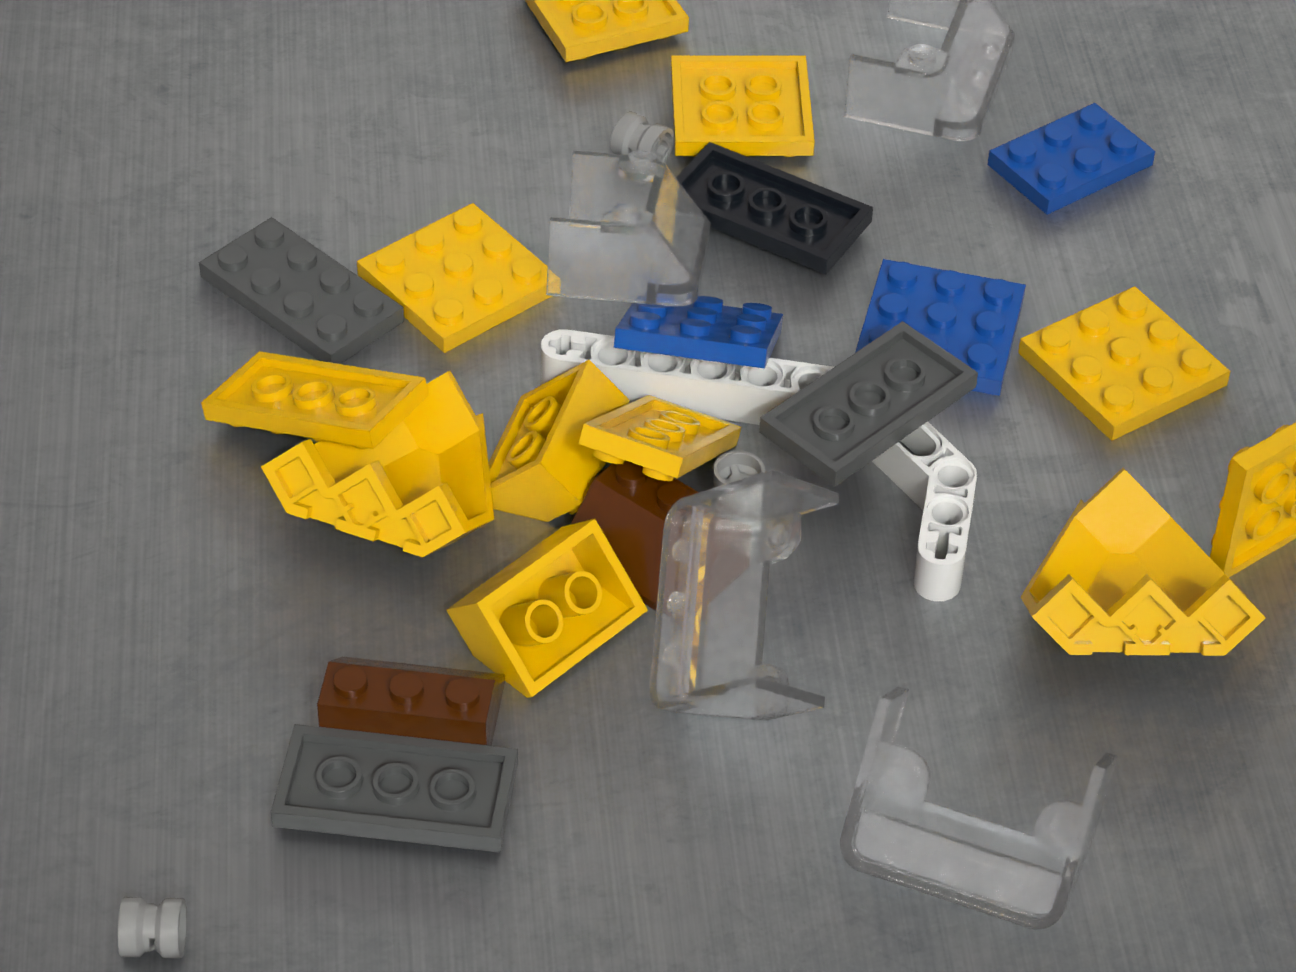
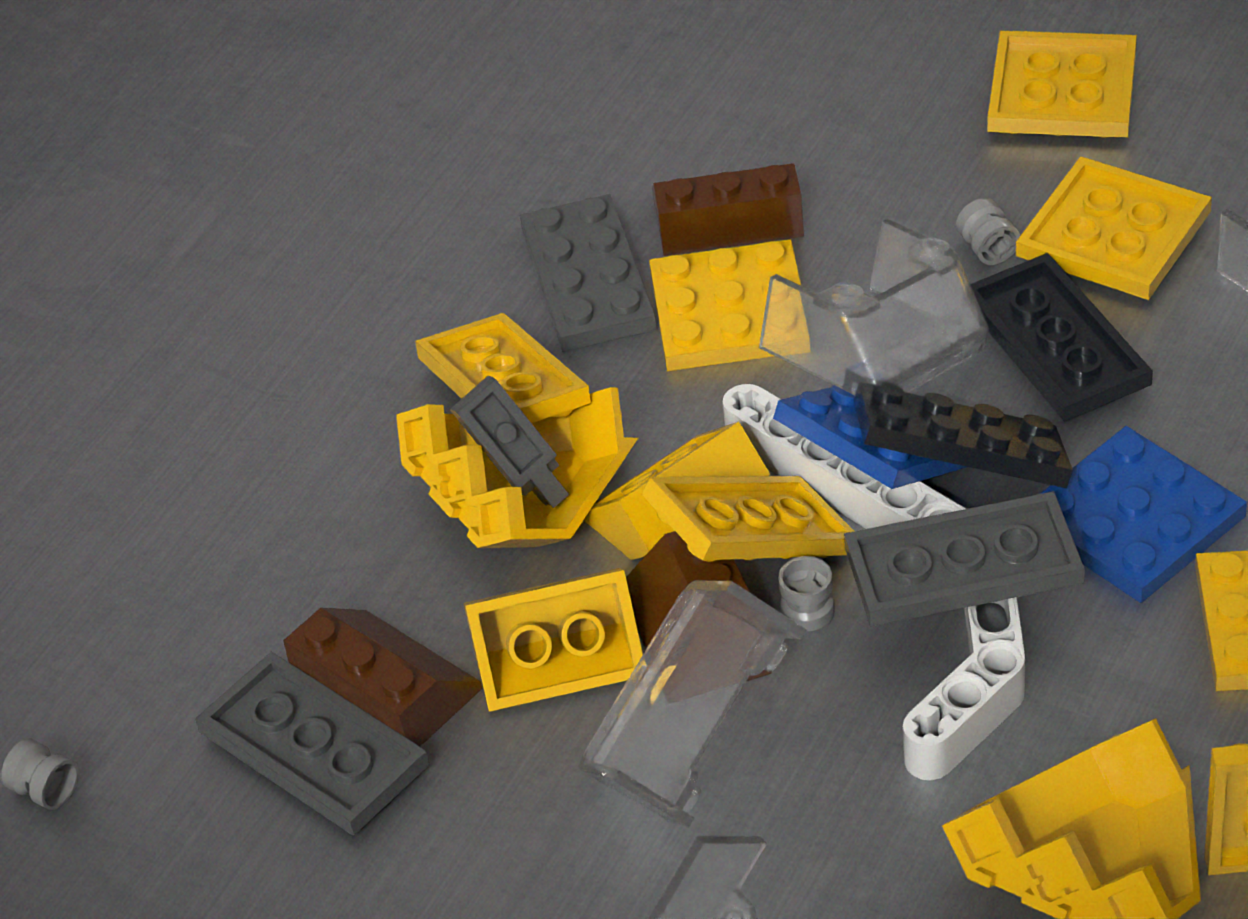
camera: 40 degrees right, 0 degrees up
none -> dark grey hinge [450,376,569,508]
none -> reddish brown slope [652,163,804,257]
none -> black plate [854,382,1073,488]

